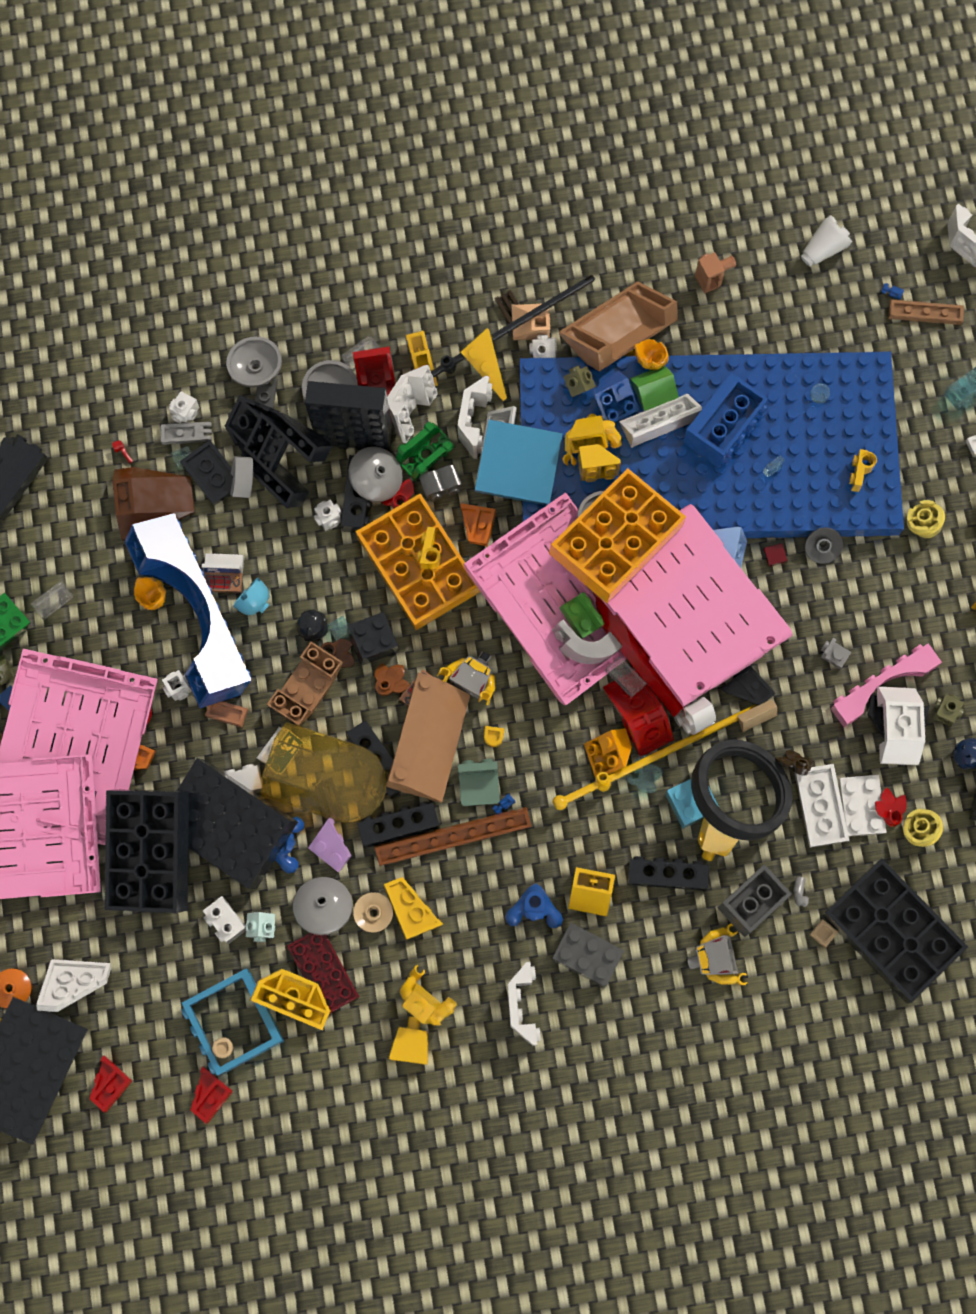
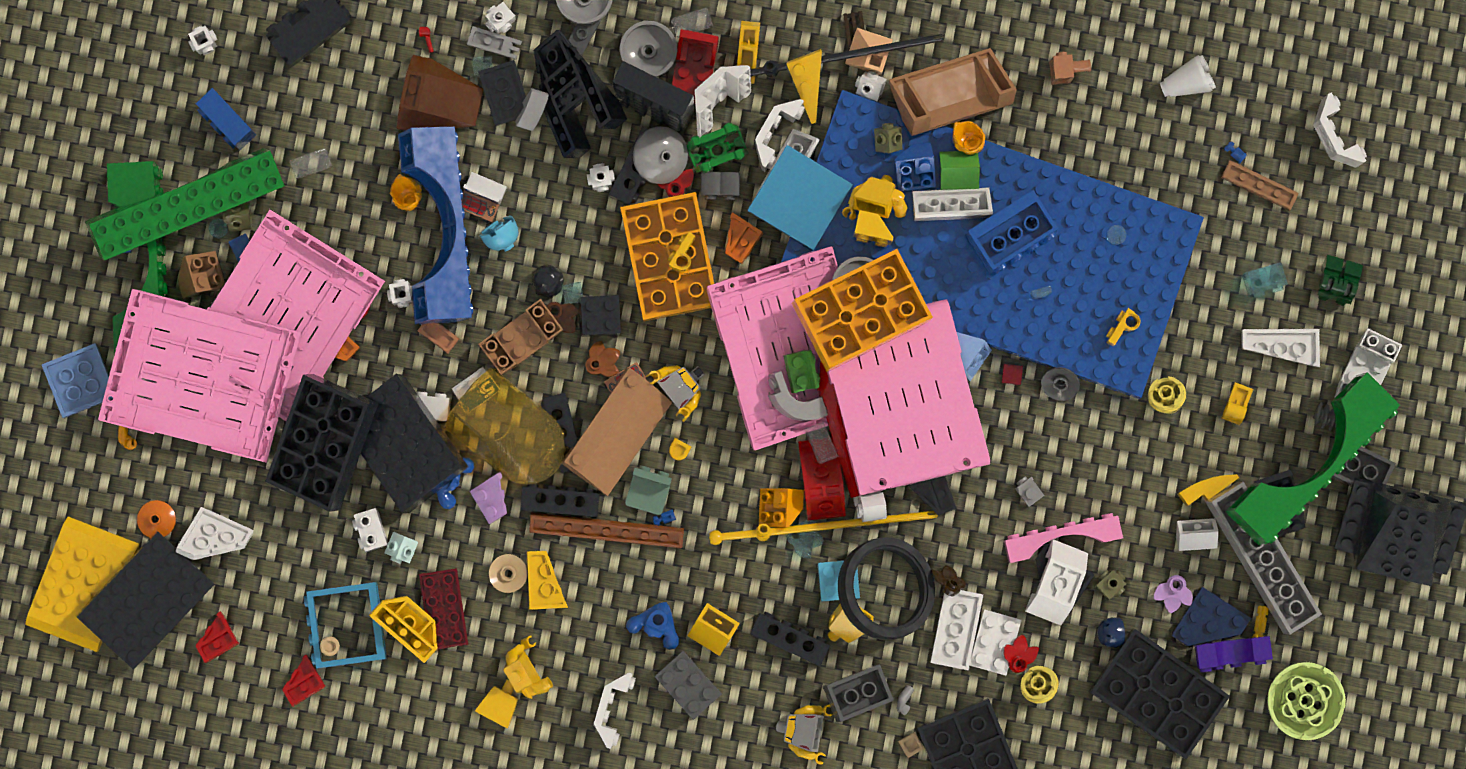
camera: 15 degrees right, 10 degrees up
light grey dish [293,877,352,935] -> none
tan slope [737,699,777,732] -> none

